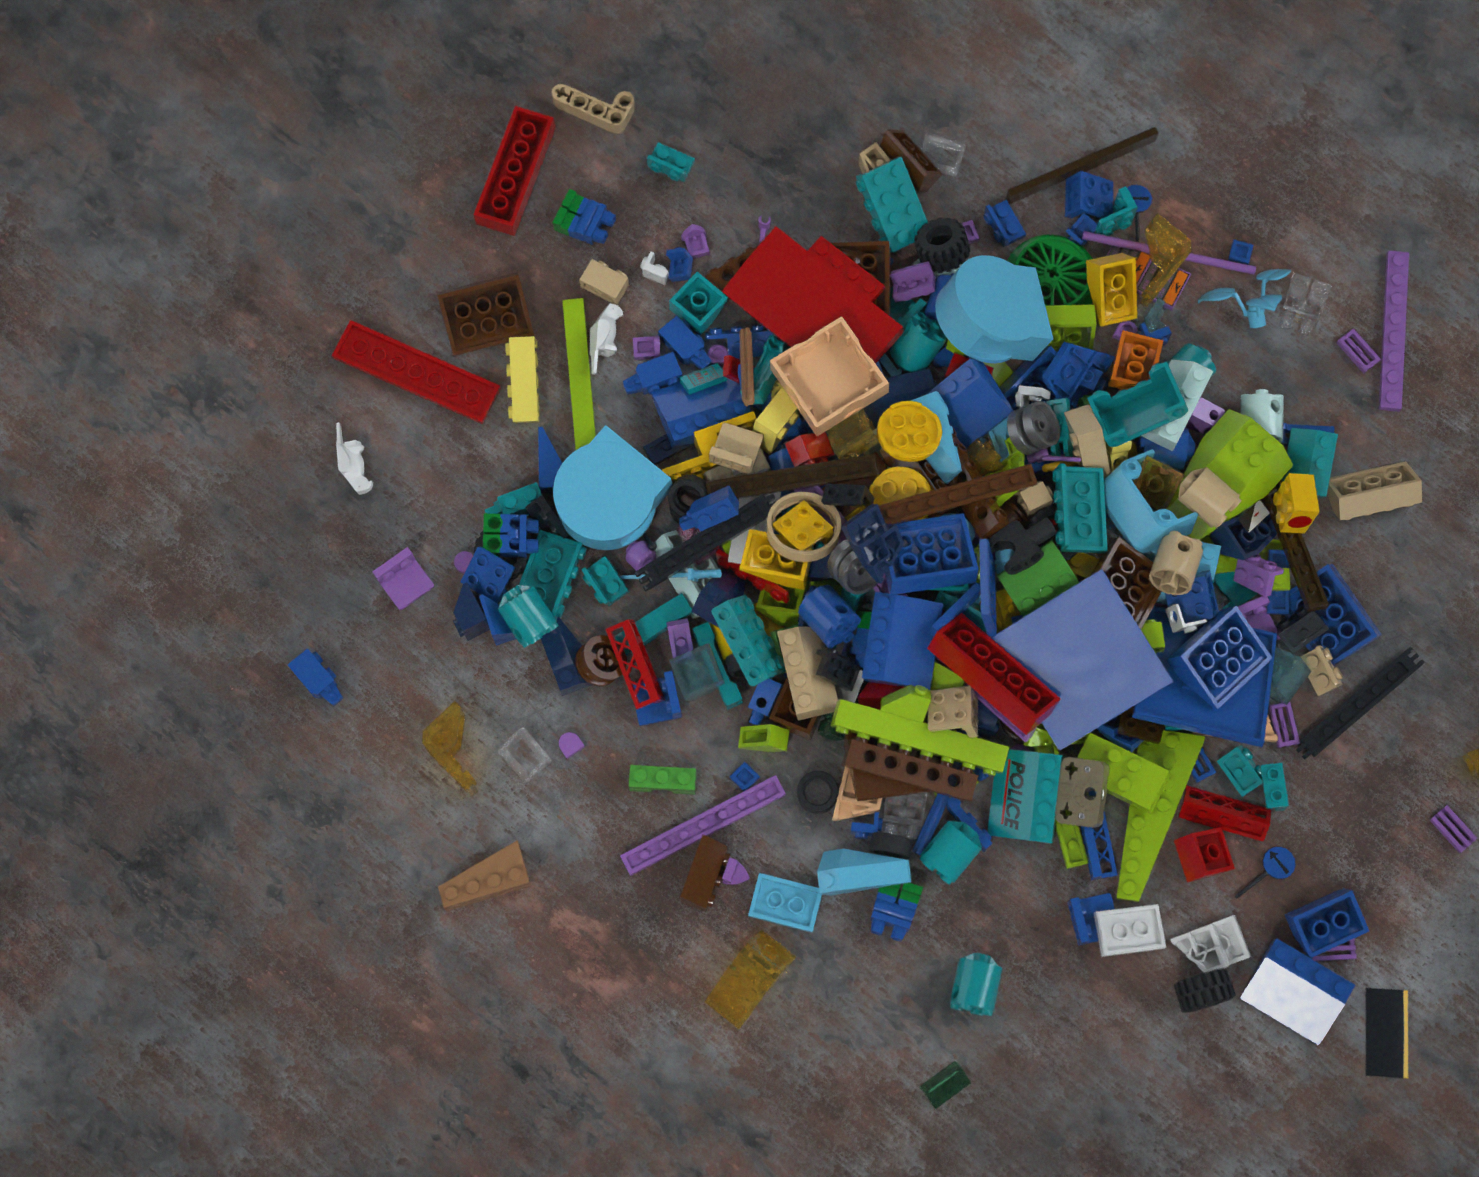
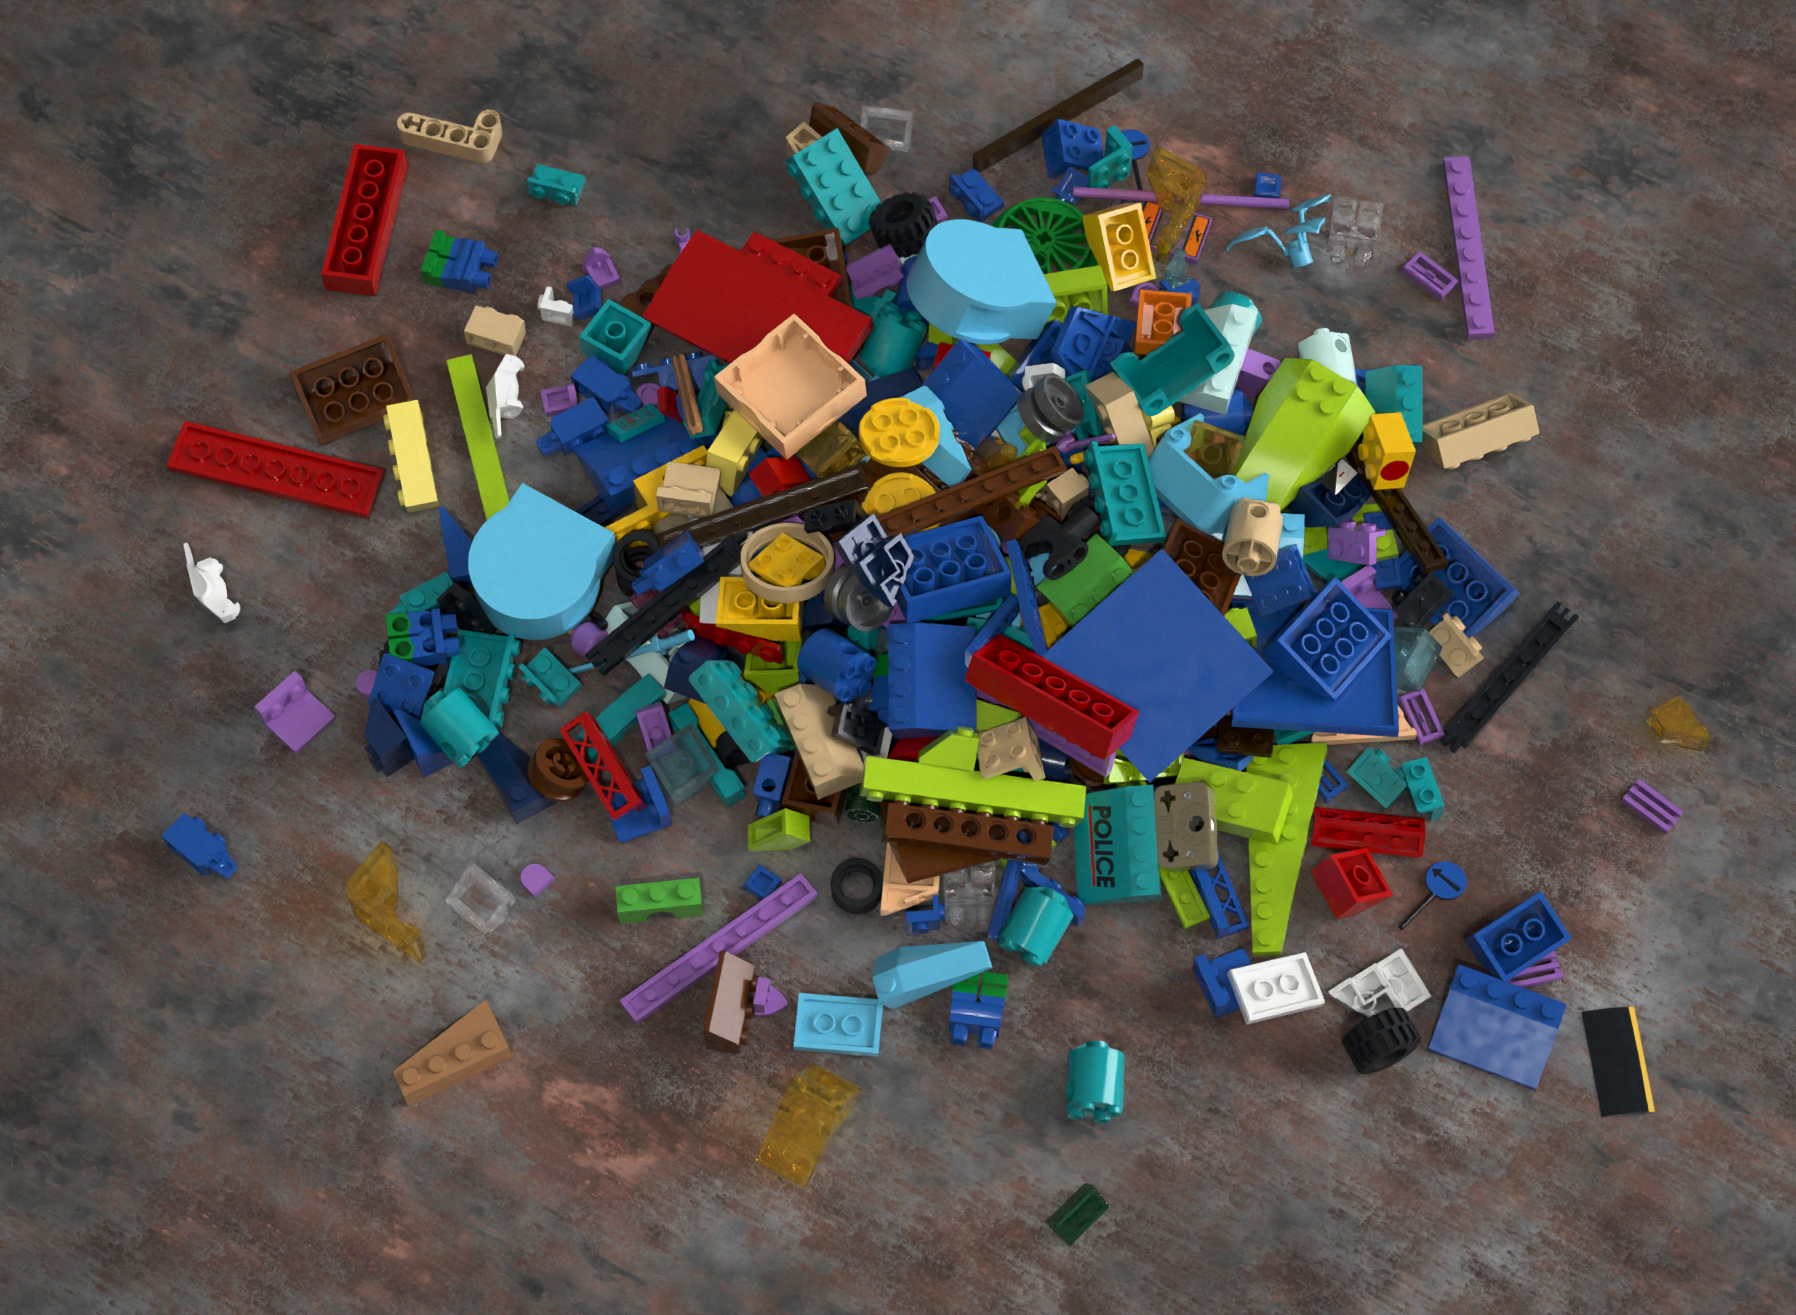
camera: 10 degrees left, 10 degrees down
black tyre [869,832,913,859] -> none
white bracket [1166,604,1207,634] -> none
tan cylinder [1178,467,1242,528] -> none

